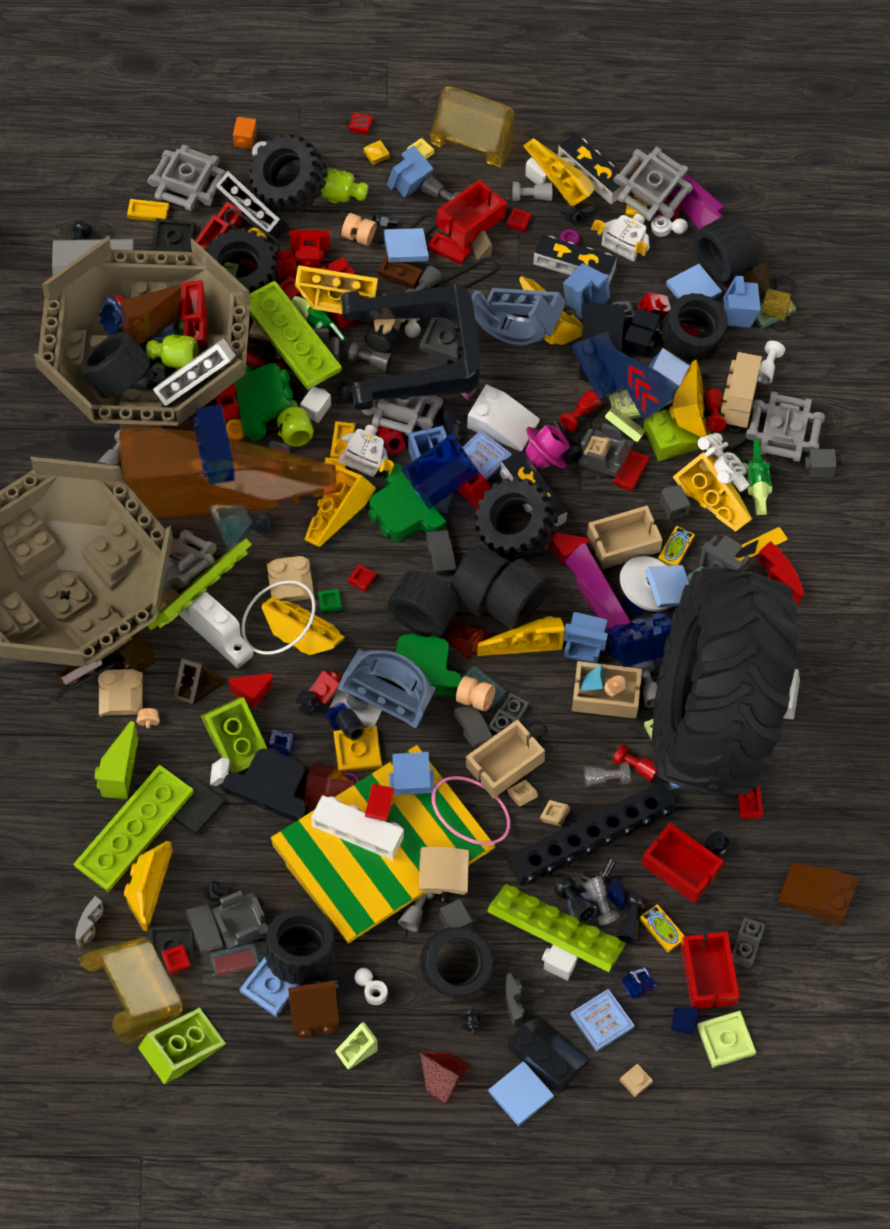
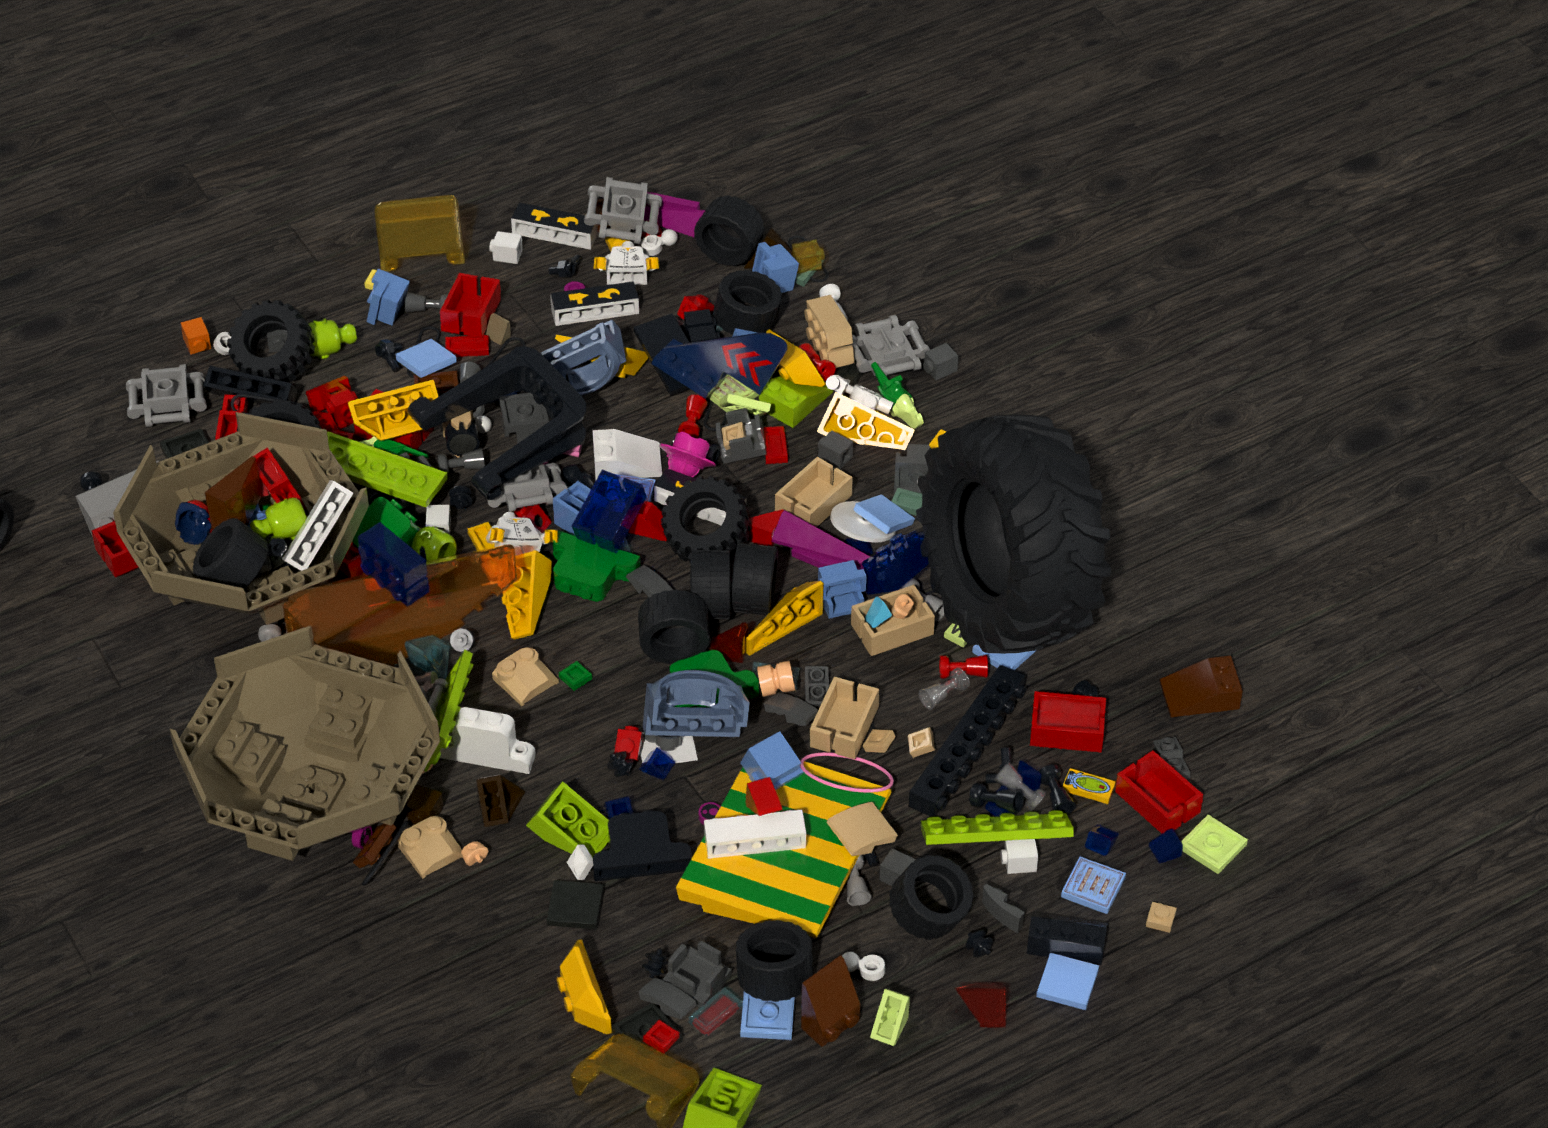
camera: 30 degrees left, 15 degrees down
lime plate [73,765,194,892] -> none
light grey slope [75,896,104,948] -> none
lime slope [95,721,138,800] -> none
yellow tile [127,199,169,222] -> none
red slope [229,673,273,708] -> none
white piece [241,580,315,655] -> none
yellow wedge [261,596,344,655] -> none
clear red slope [304,764,351,807] -> none
yellow tile [334,726,382,773] -> none
black brick [335,708,364,740] -> none
light nougat wheel [341,213,377,246] -> none
red tile [348,564,377,593] -> none
red tile [349,112,372,135] -> none
yellow tile [363,140,390,165] -> none
red tile [506,208,532,232] -> none
light grey piece [512,182,552,202] -> none
yellow wedge [523,138,595,206] -> none
medium blue plate [563,263,610,319] -> none
tile [658,526,695,566] -> none
light blue tile [666,264,722,299] -> none
red plate [738,783,763,820] -> none

